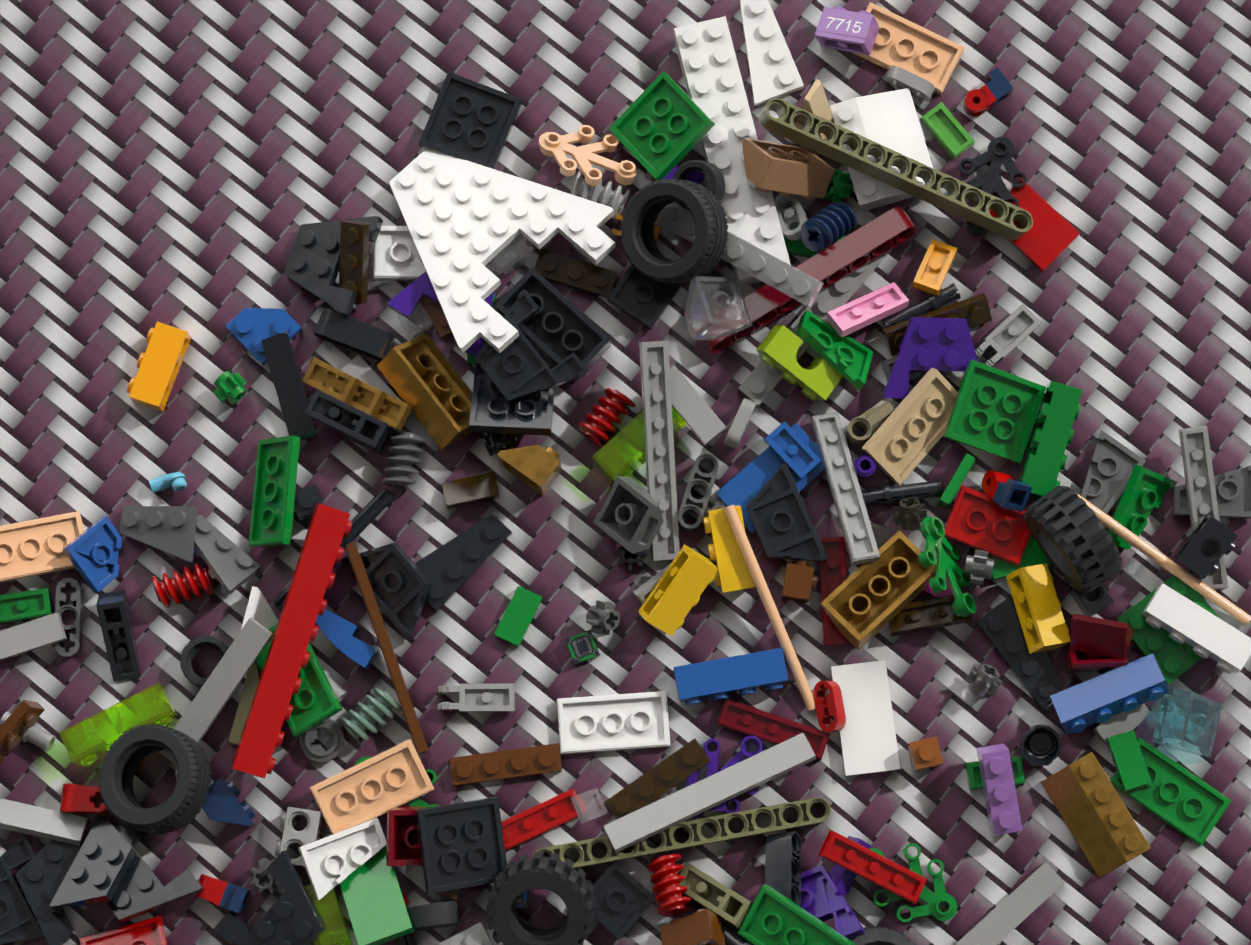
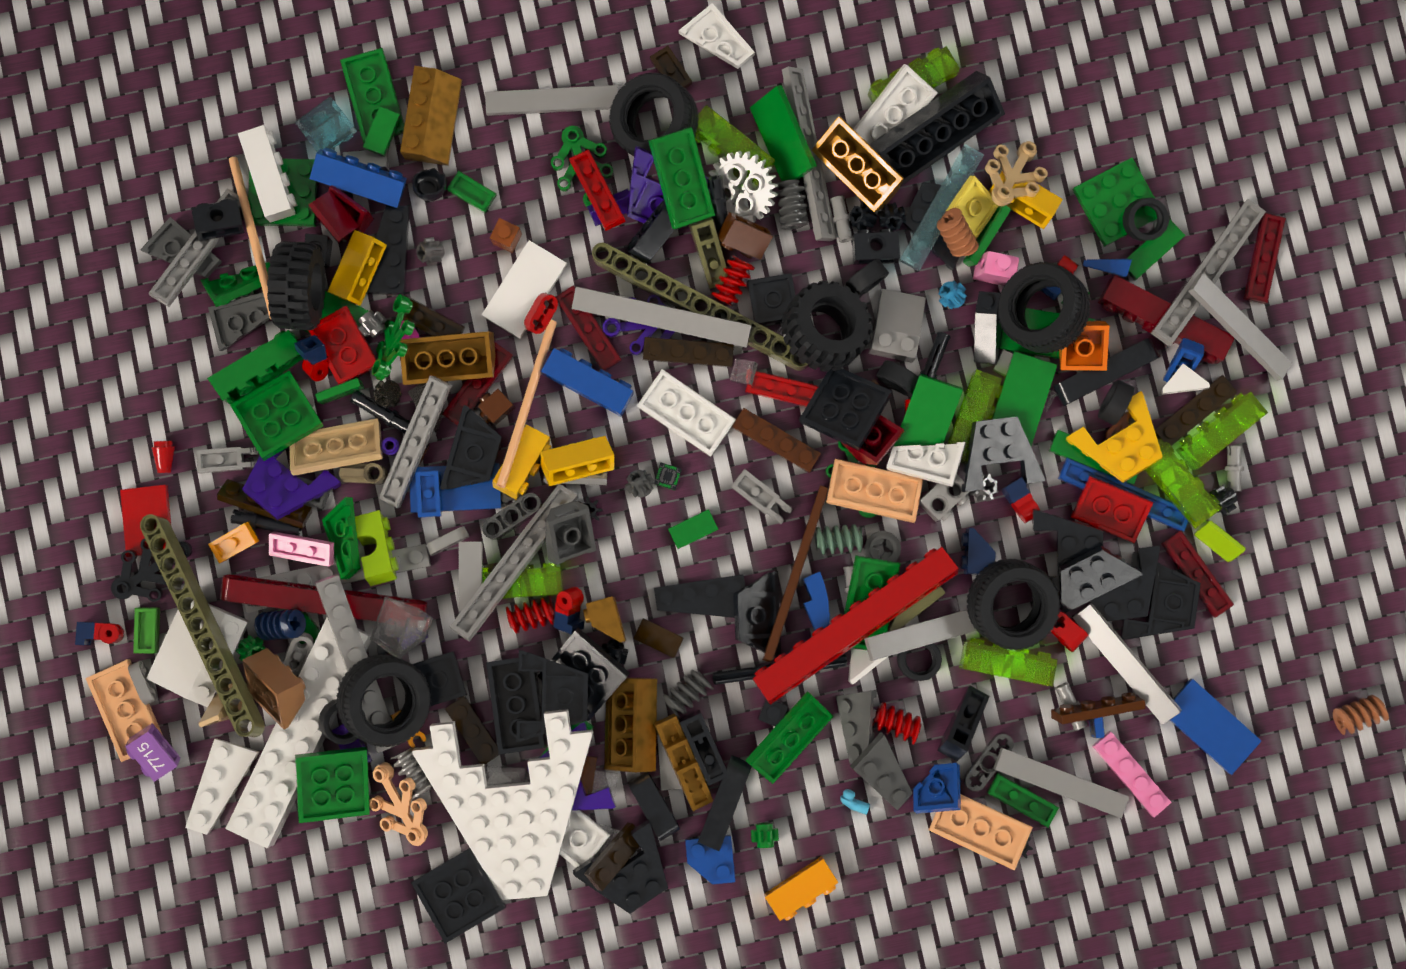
camera: 145 degrees left, 5 degrees up
medium lavender brick [976,743,1023,836] -> none
none -> red cone [151,441,175,473]
none -> leg [554,586,585,635]

